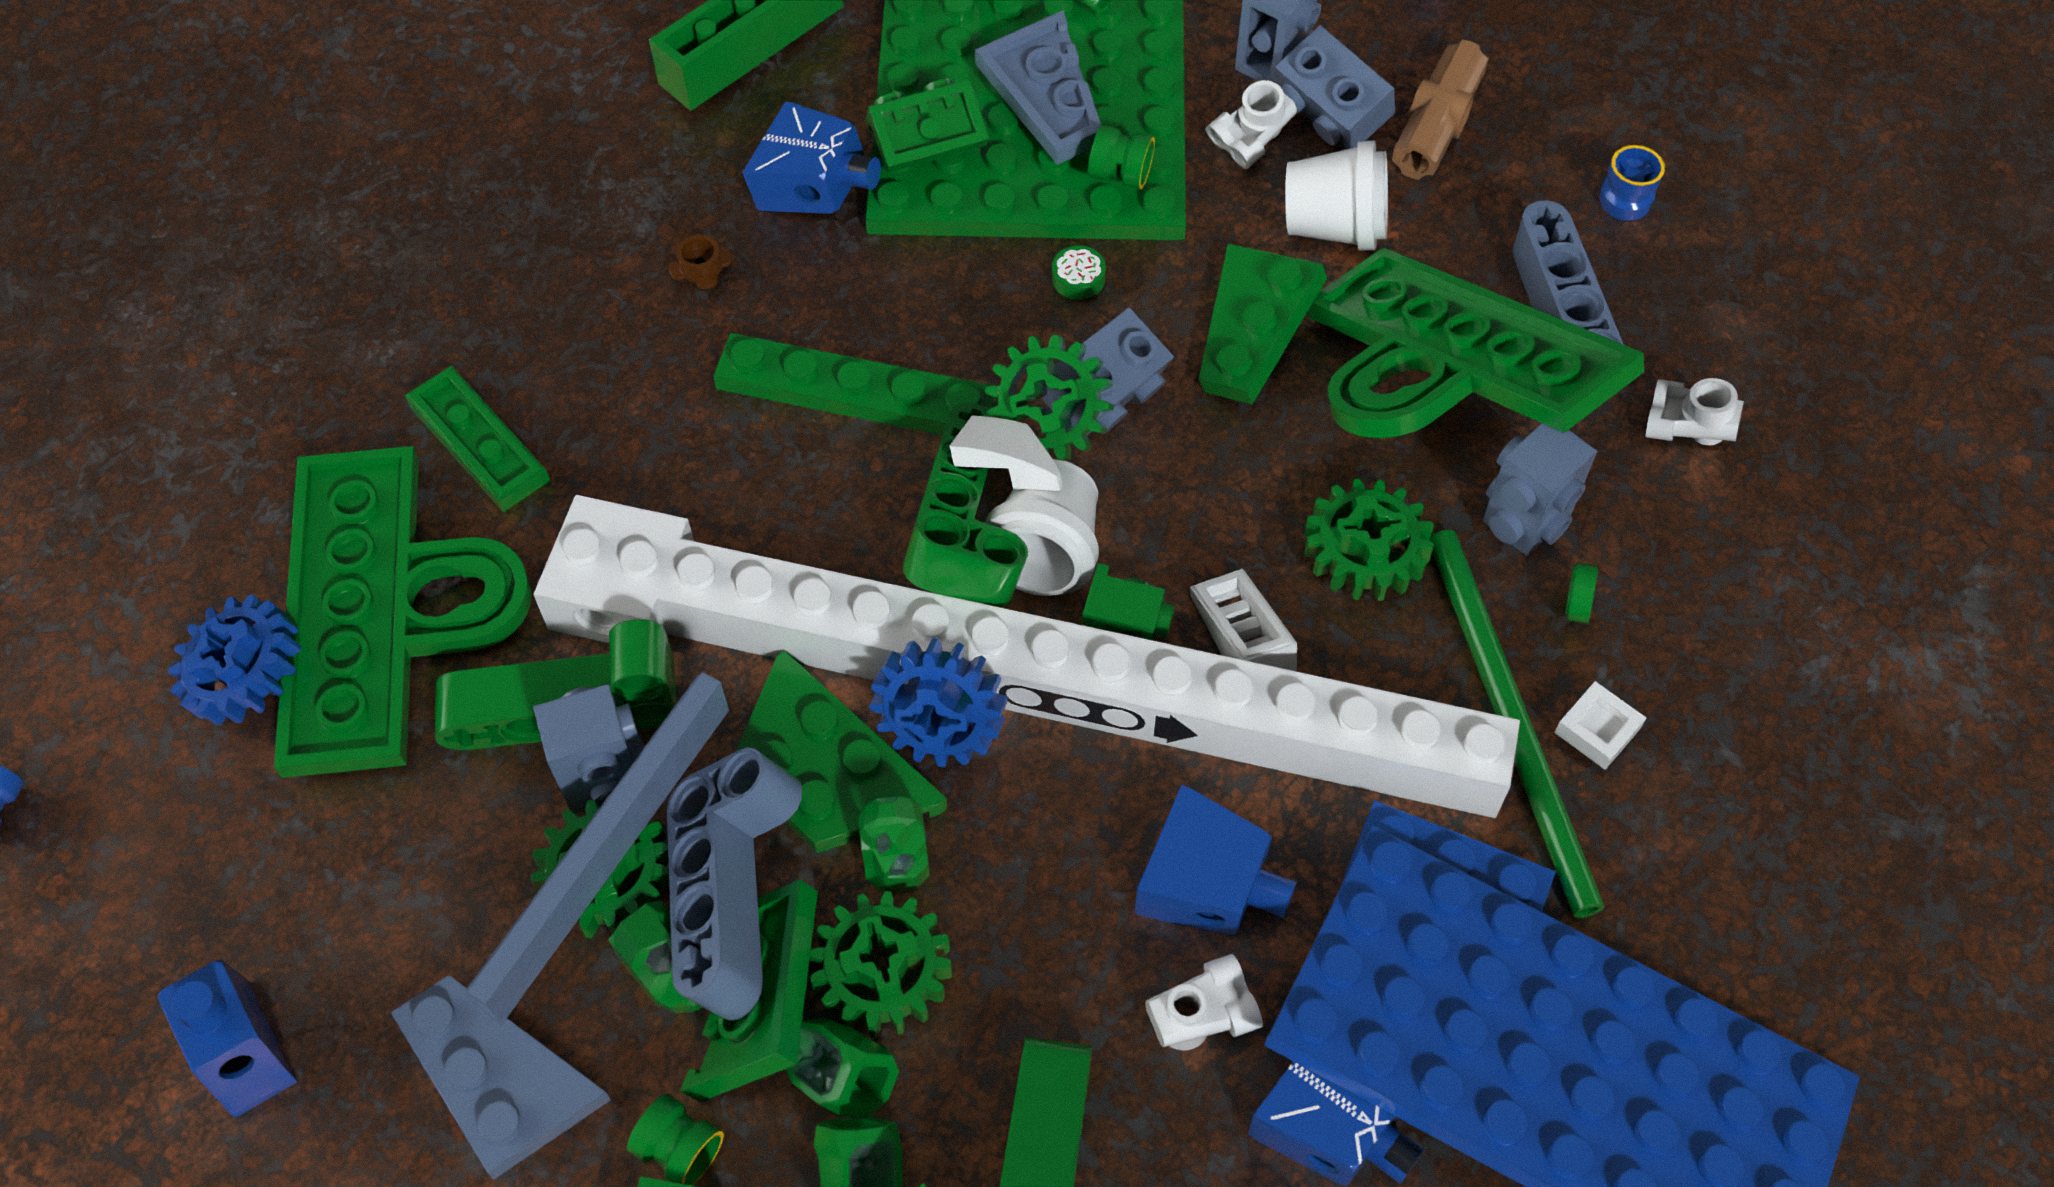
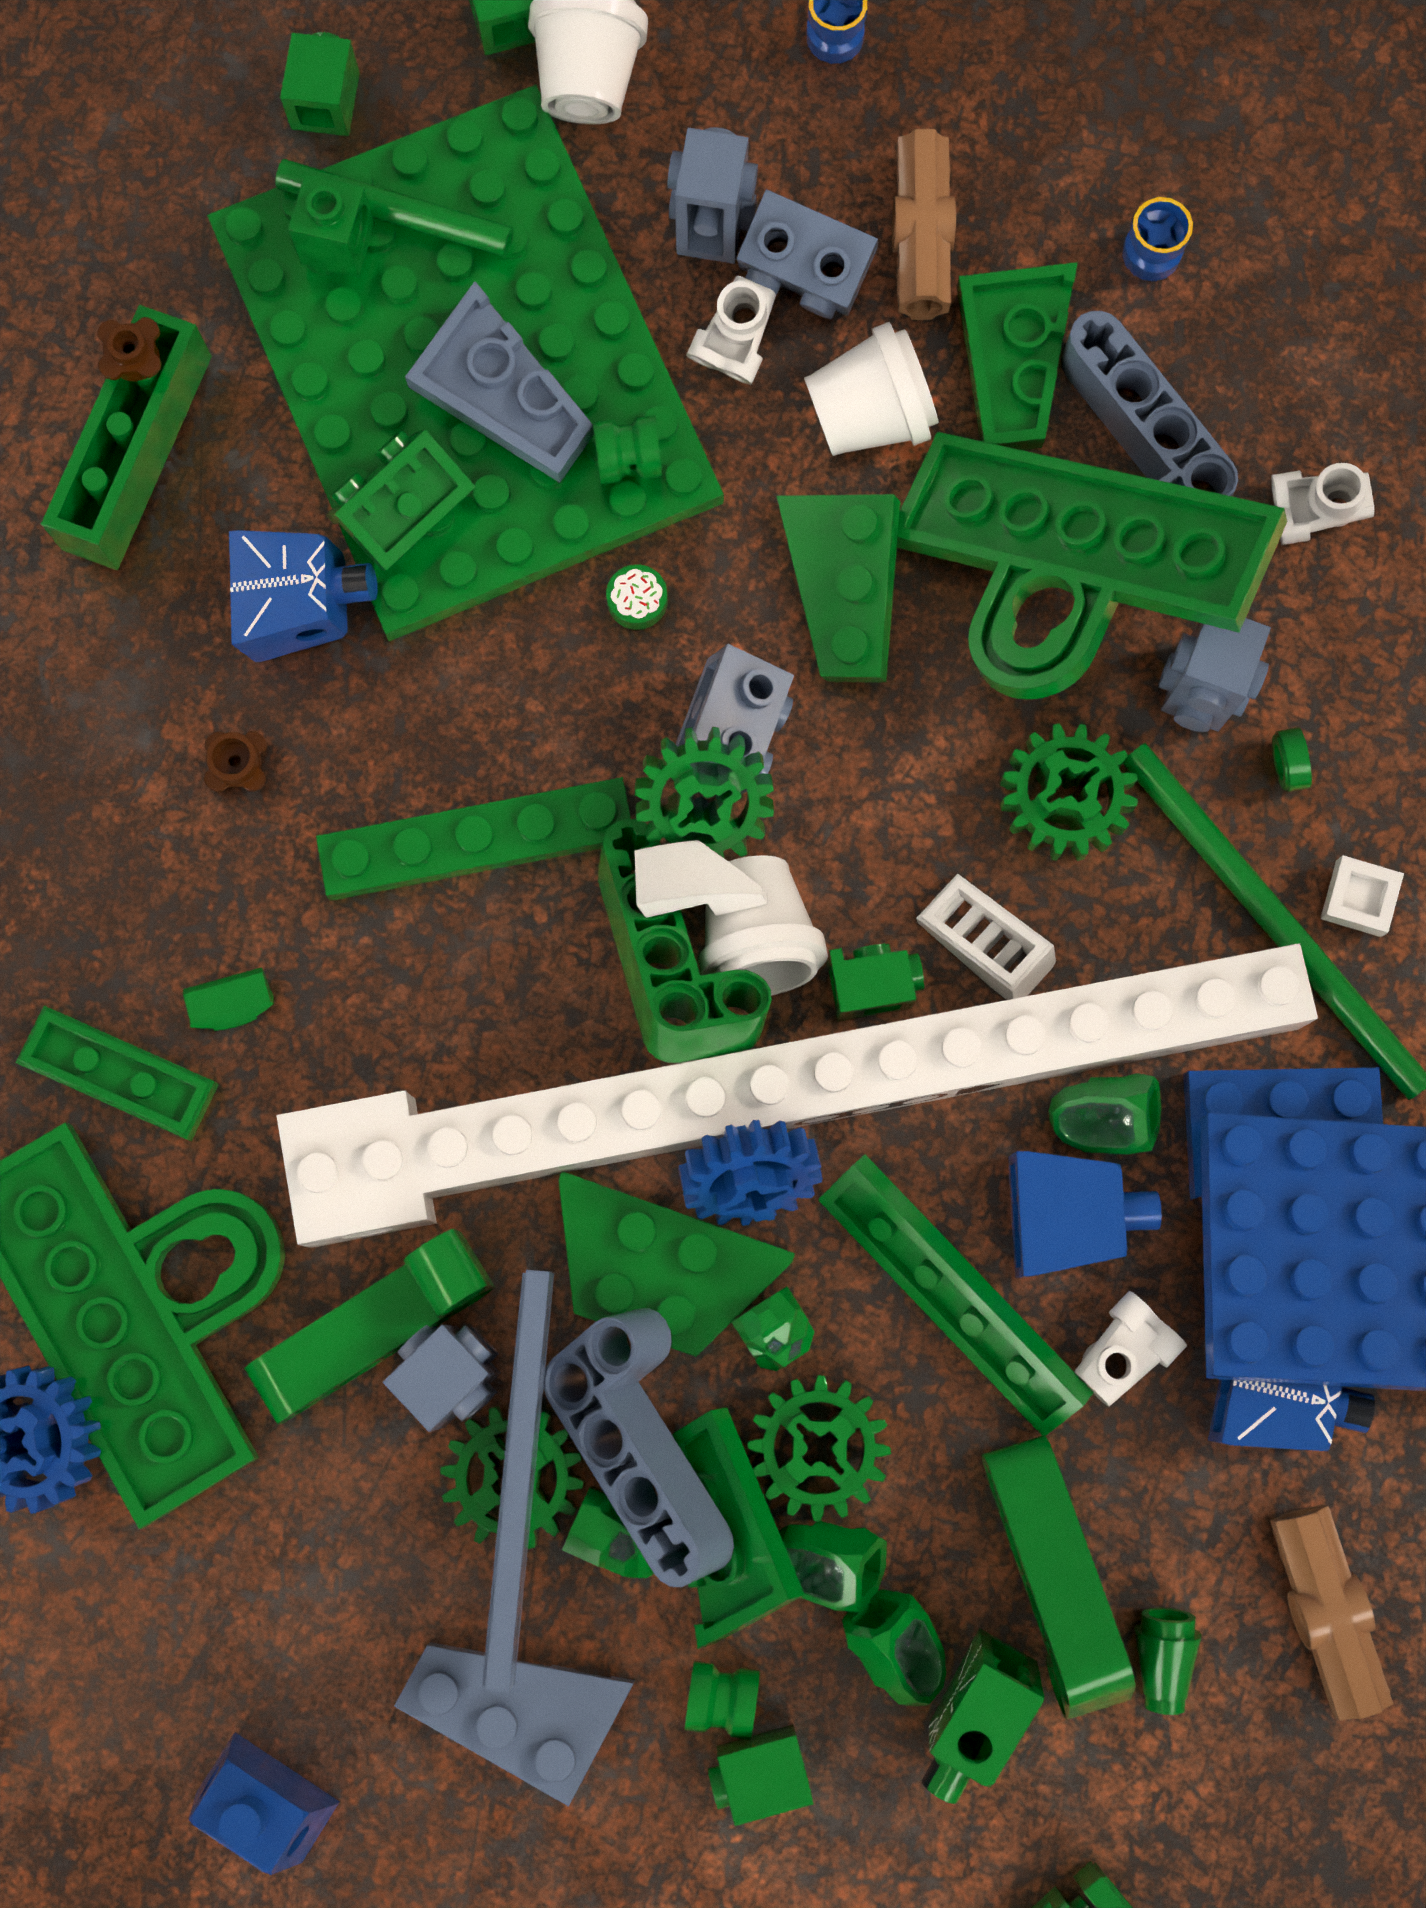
camera: 25 degrees left, 20 degrees up
none -> green piece [183,967,274,1031]
none -> green plate [818,1154,1094,1436]
none -> green wing [957,262,1078,450]
none -> green rock [1048,1073,1161,1155]

